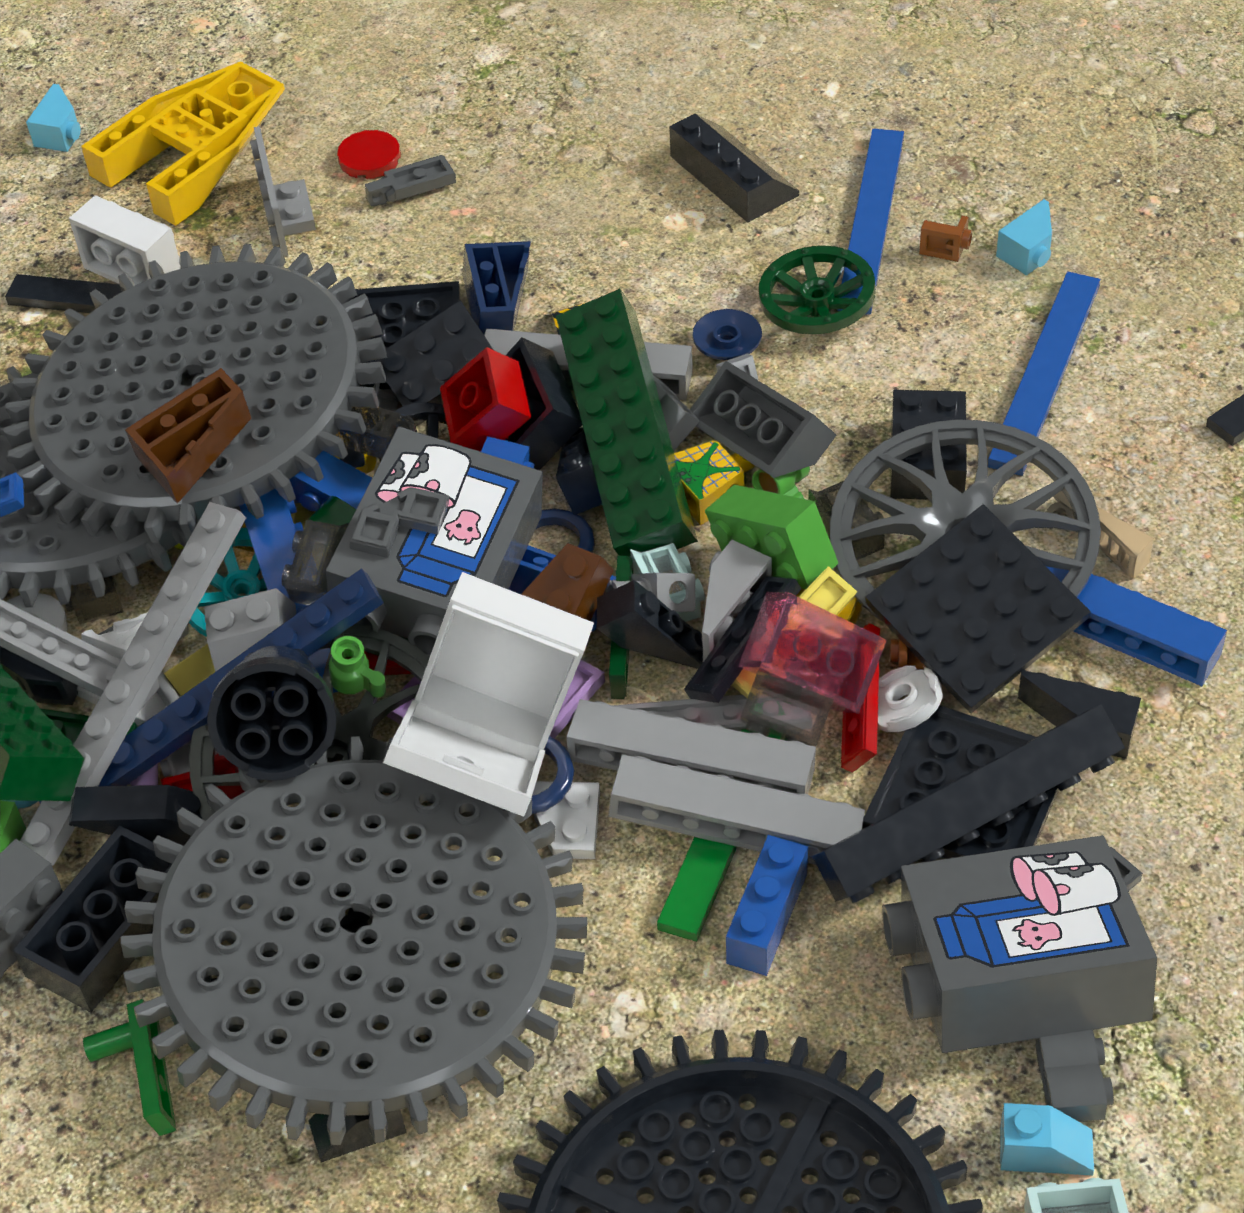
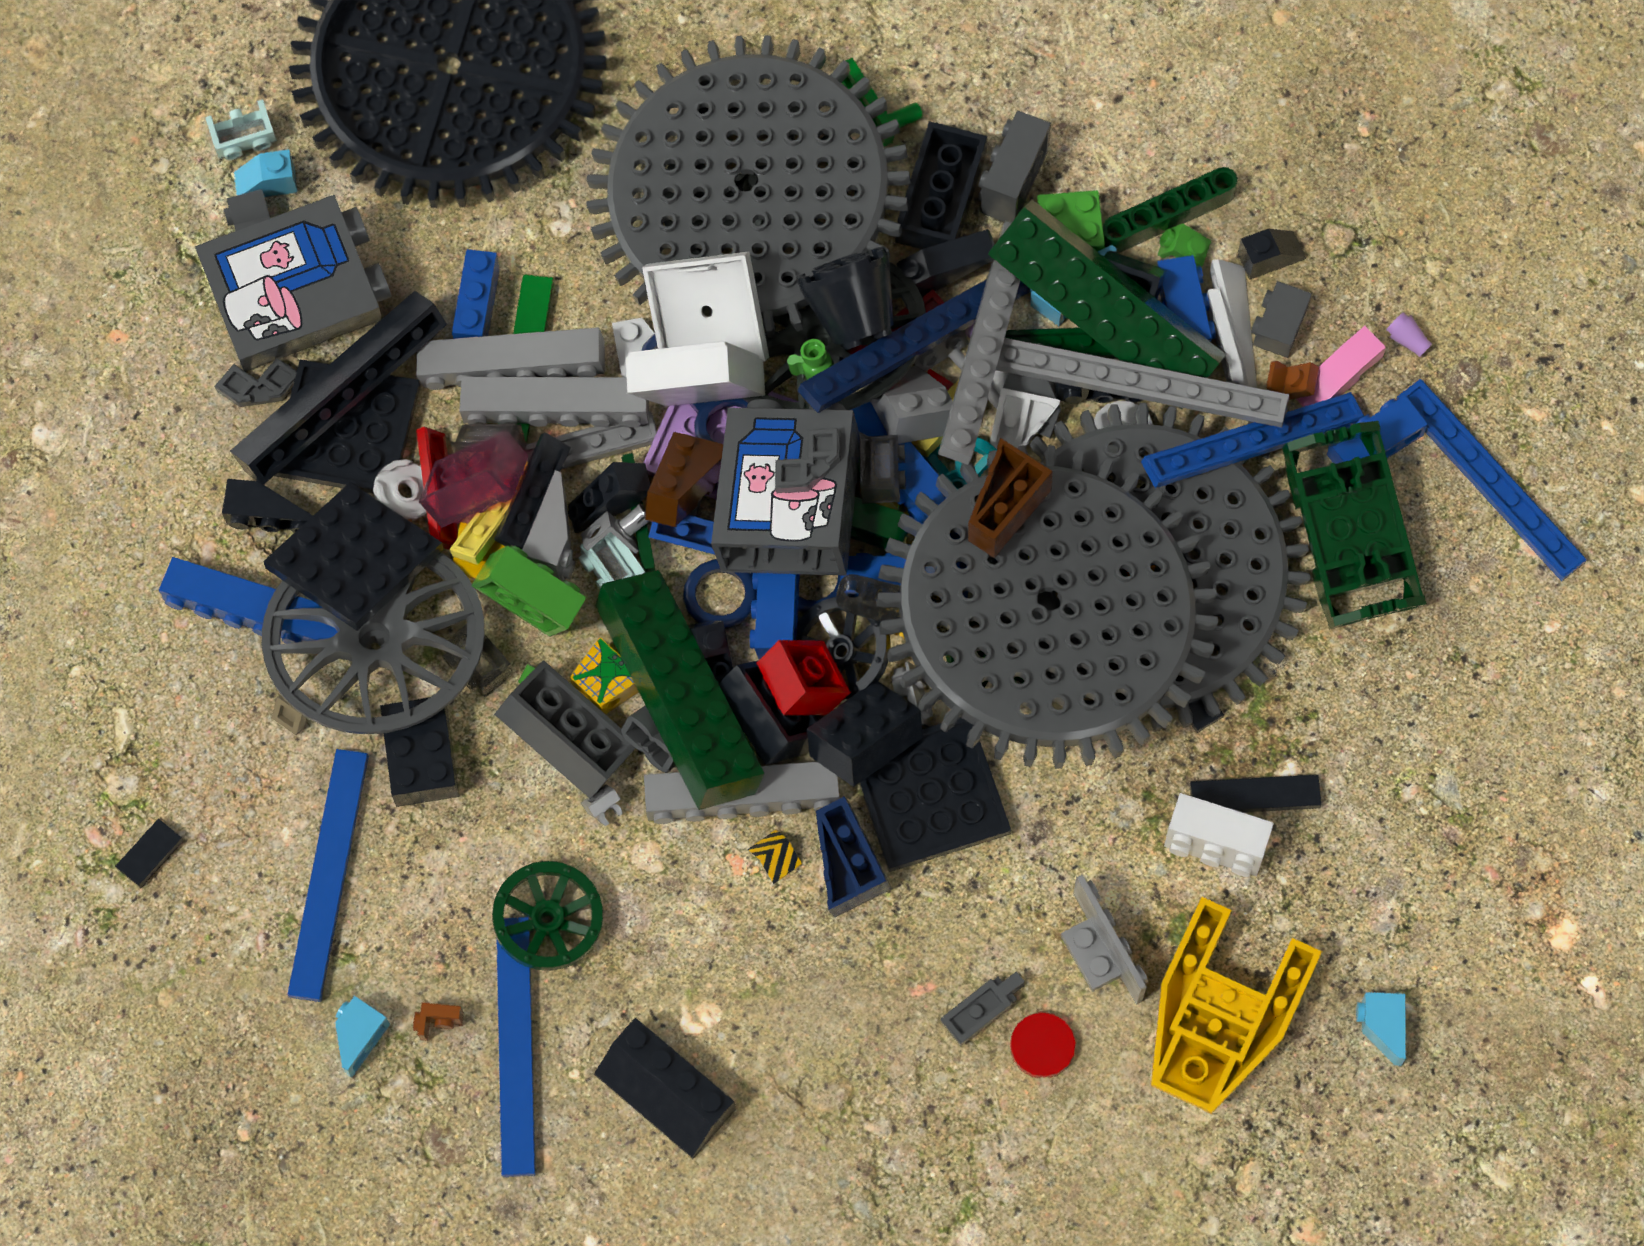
camera: 165 degrees right, 20 degrees up
dark blue dish [693,309,762,360] -> none
tan slope [1097,506,1154,578] -> none

